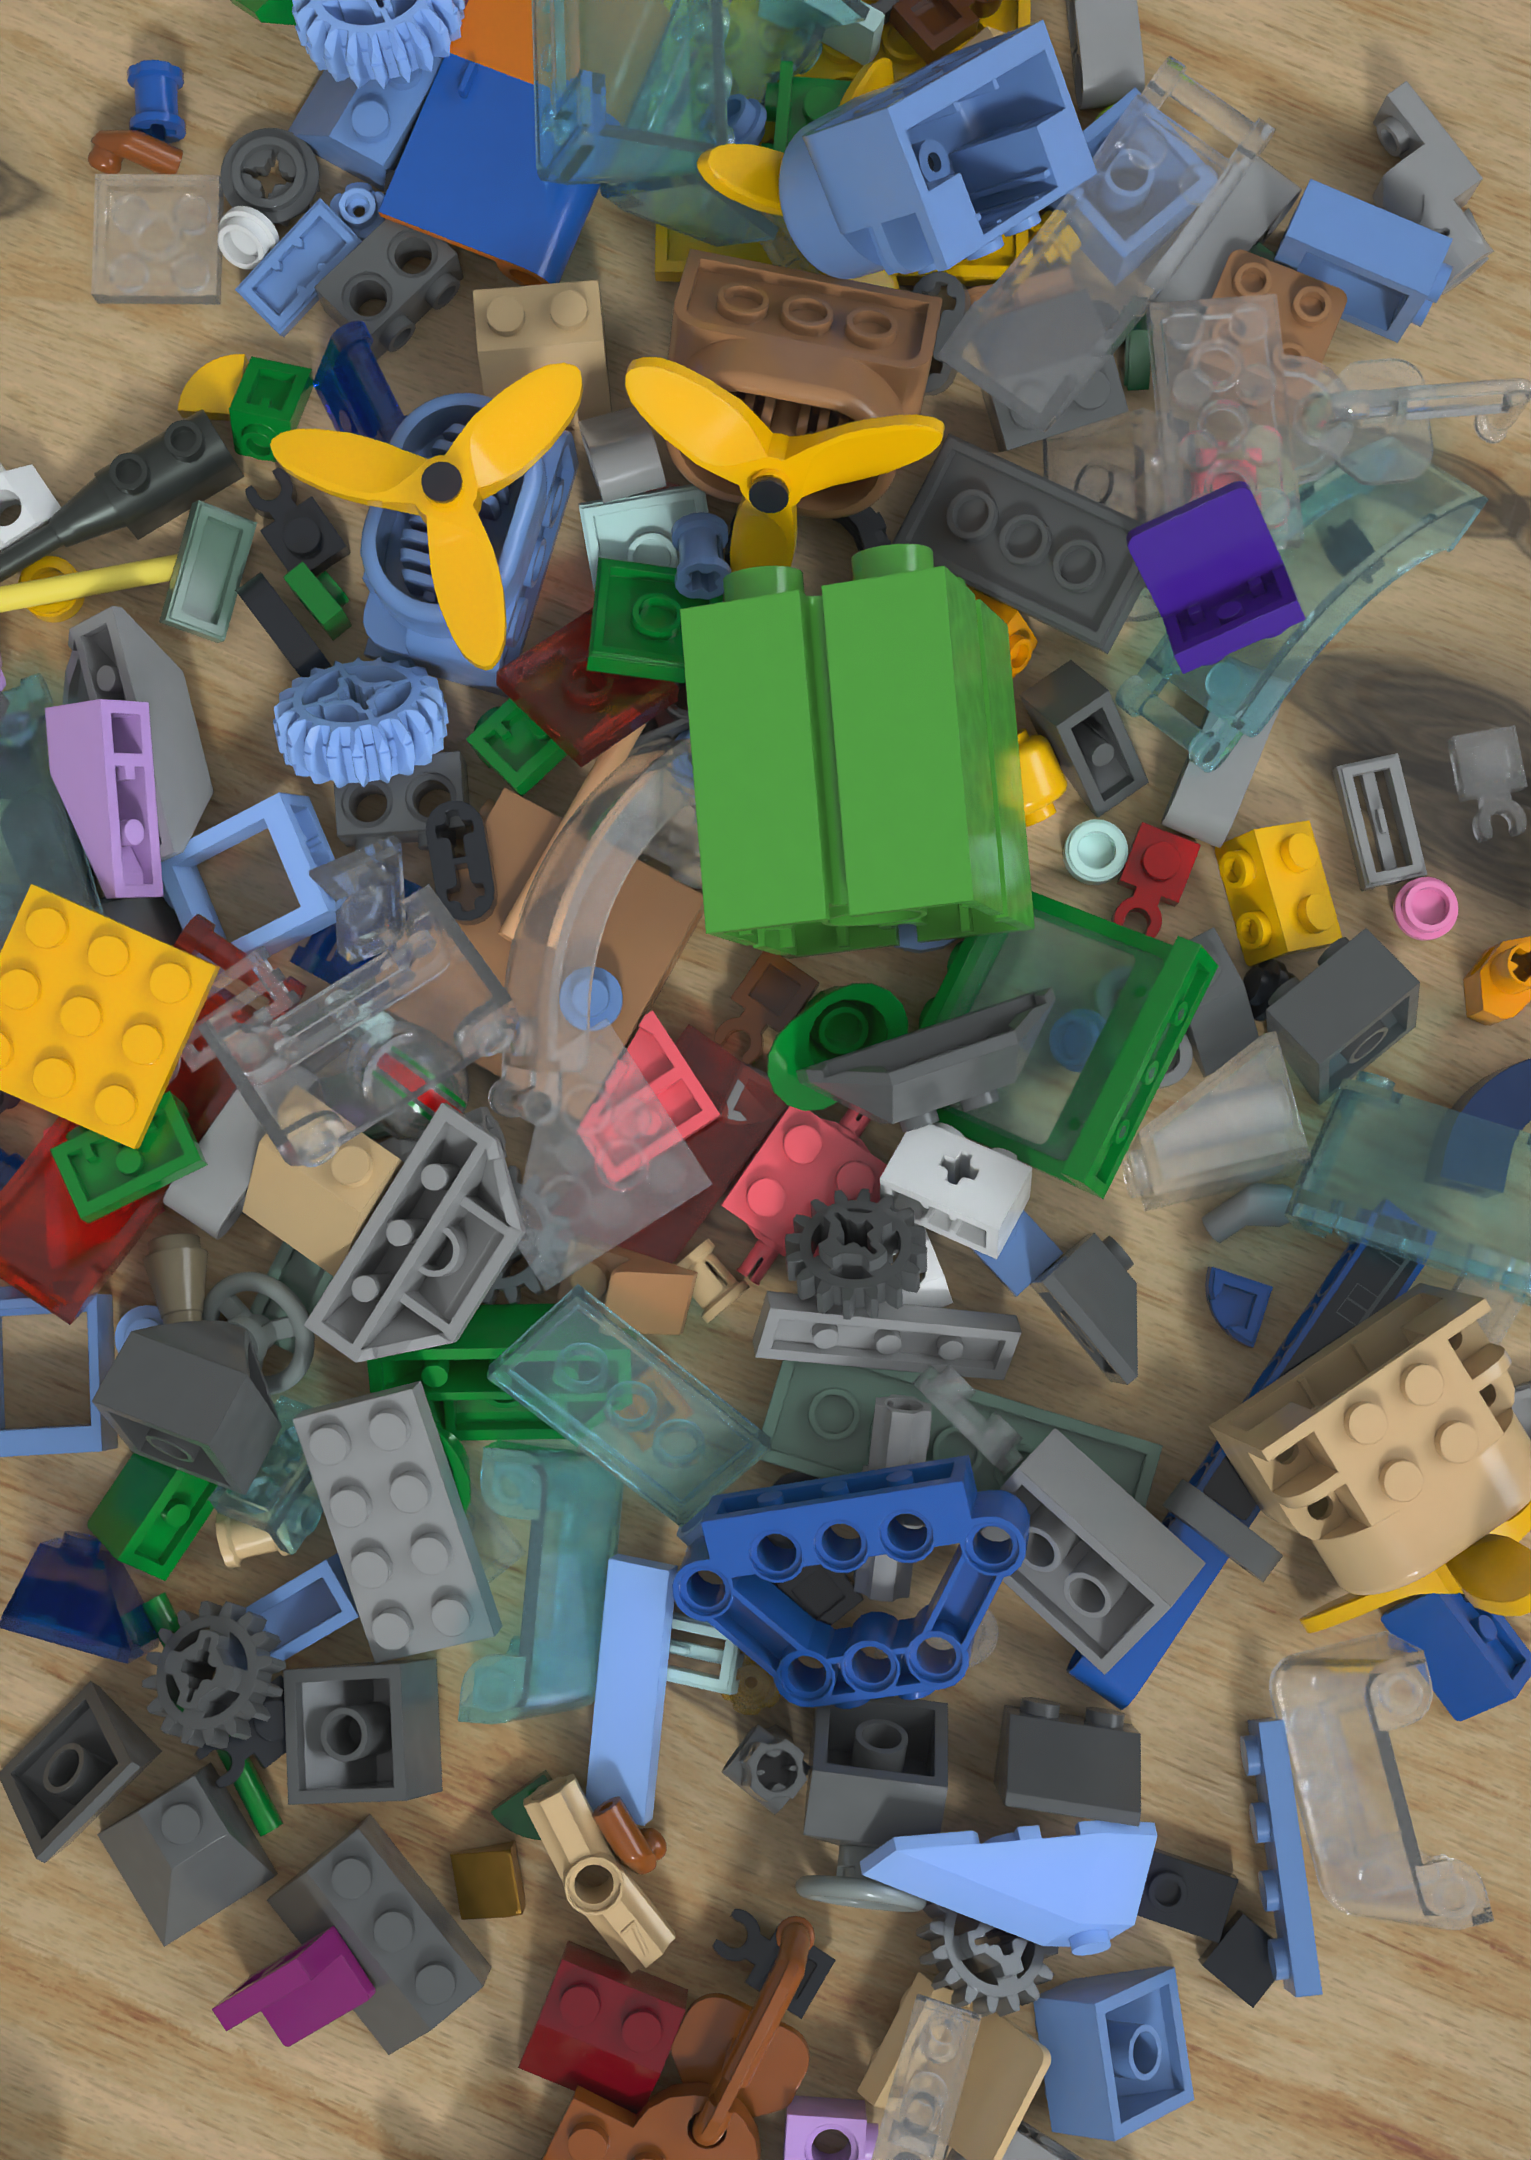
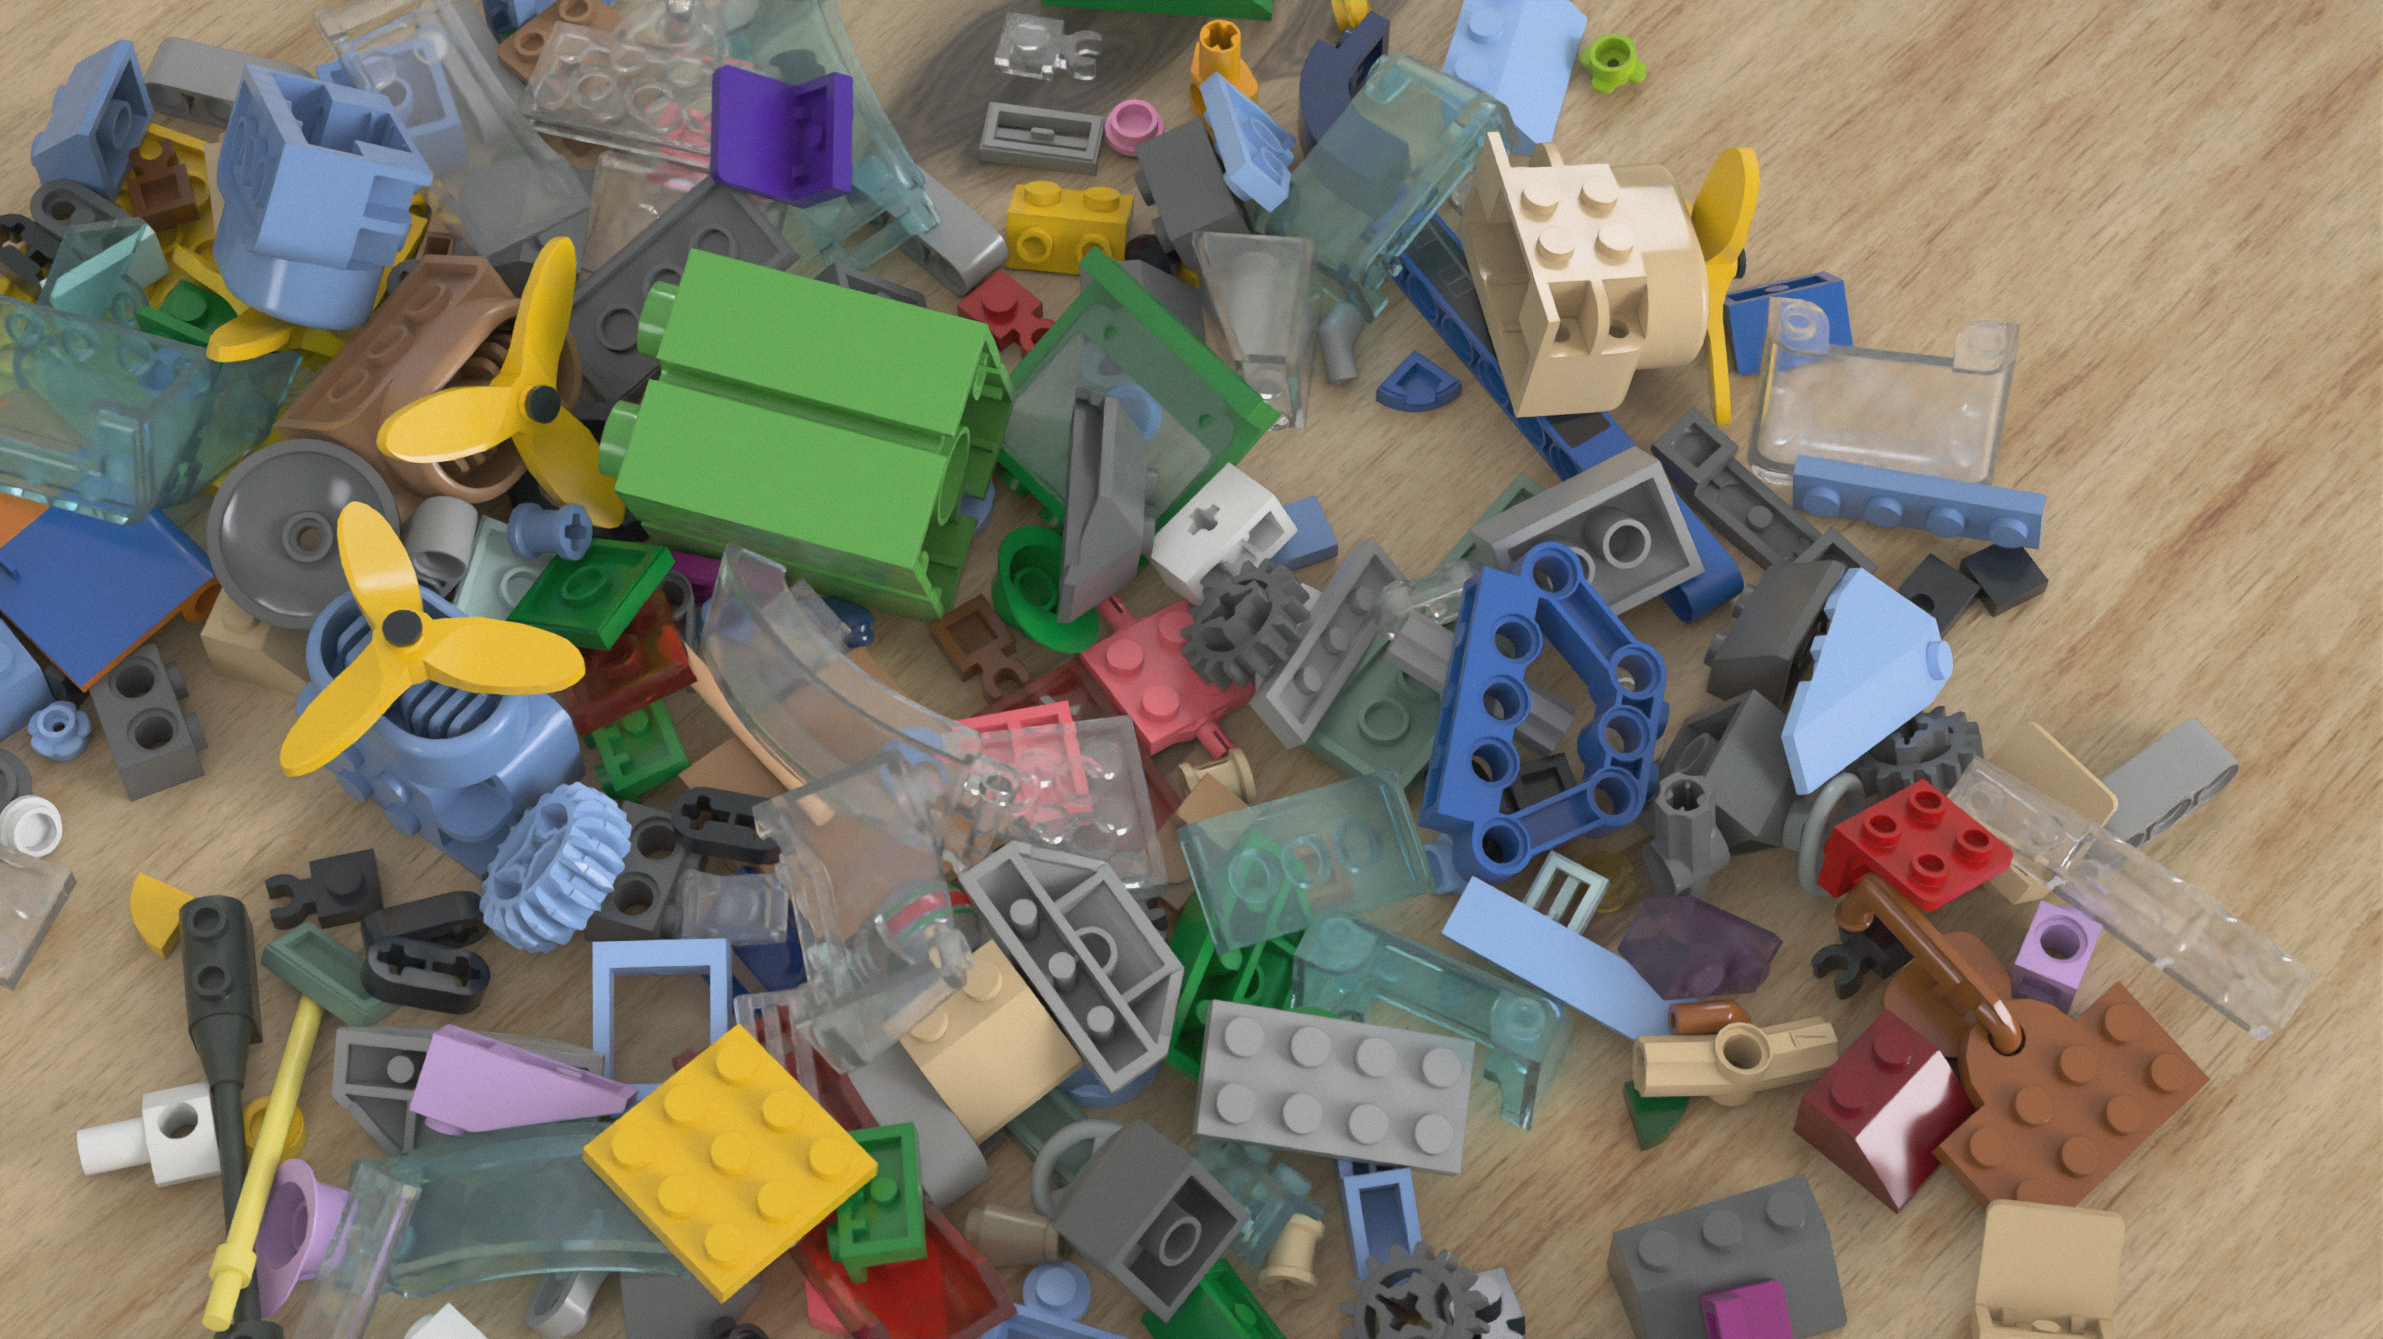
camera: 70 degrees left, 25 degrees down
green bracket [229,356,313,463] -> none
medium blue plate [235,198,362,337] -> none
green plate [283,561,352,641] -> none
dark grey slope [283,1658,443,1805] -> none
clear blue plate [313,321,408,444] -> none
pearl gold slope [450,1841,526,1920] -> none
dark grey slope [1030,1233,1138,1385] -> none
medium blue slope [1033,1966,1194,2141] -> none
dark grey beam [1162,1479,1283,1582] -> none
none -> dark grey dish [206,439,402,631]
none -> black beam [360,936,491,1015]
none -> light blue wing [1199,71,1296,213]
none -> clear purple slope [1617,895,1783,1001]
none -> dark grey slope [1650,407,1878,576]
none -> red bracket [1817,779,2014,911]

